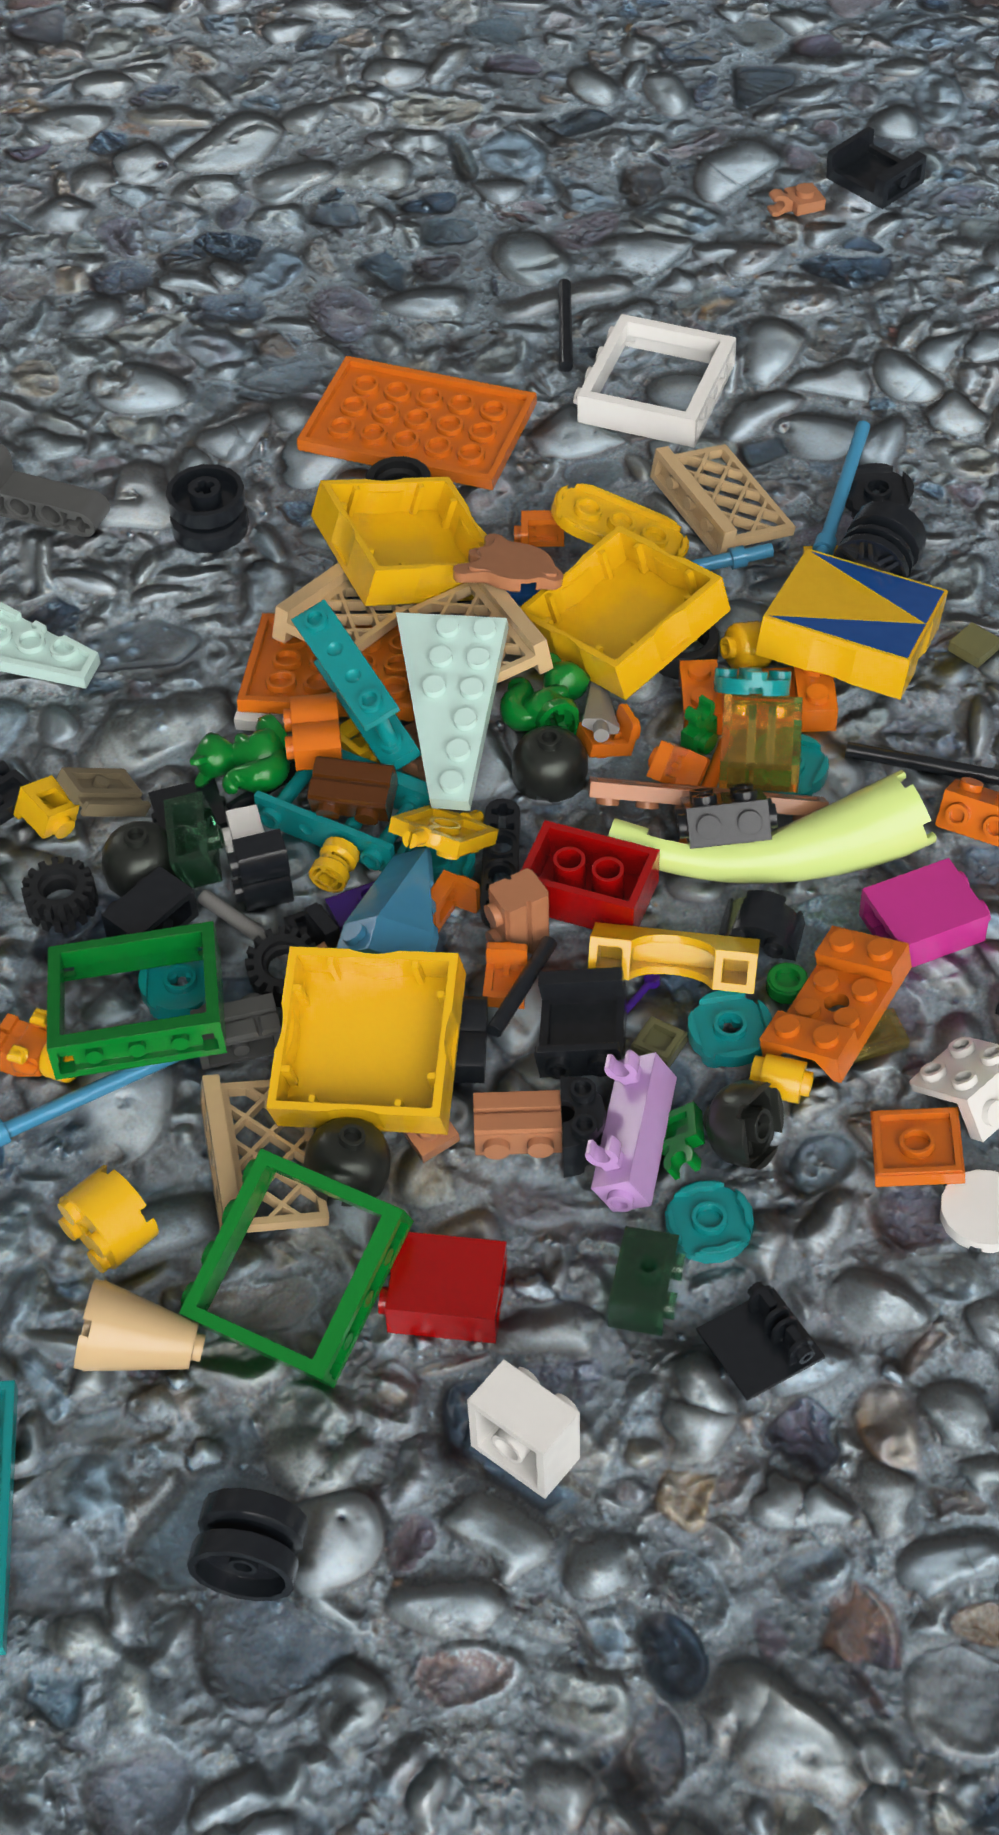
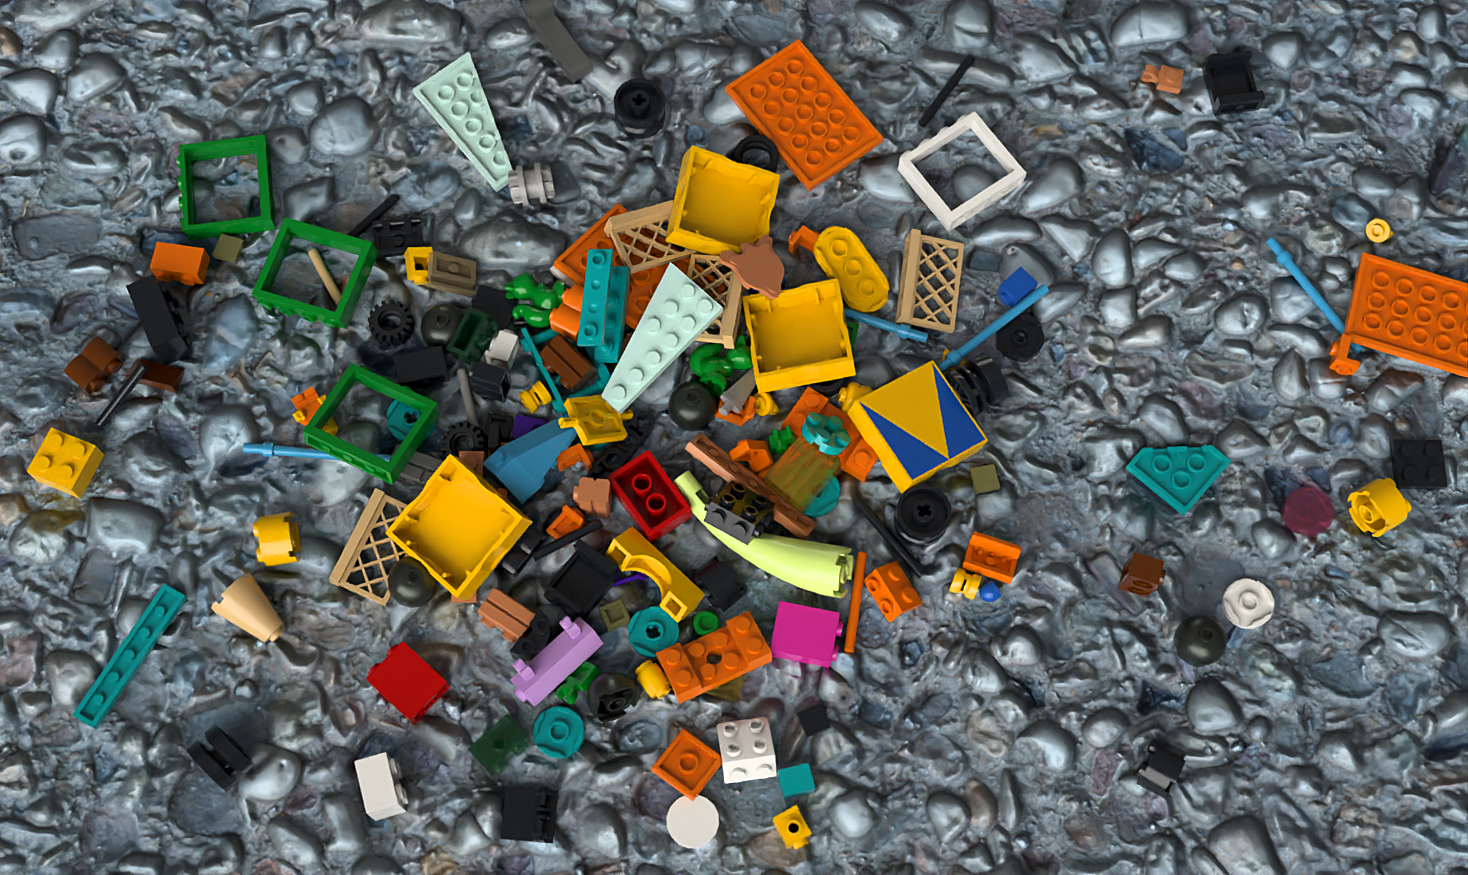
camera: 30 degrees right, 20 degrees up
green window [178,1148,414,1388] -> none
none -> light grey piece [508,162,555,207]
none -> yellow plate [753,392,780,416]
none -> orange bar [844,552,867,652]
none -> black wheel [893,485,952,547]
none -> blue brick [997,267,1038,308]

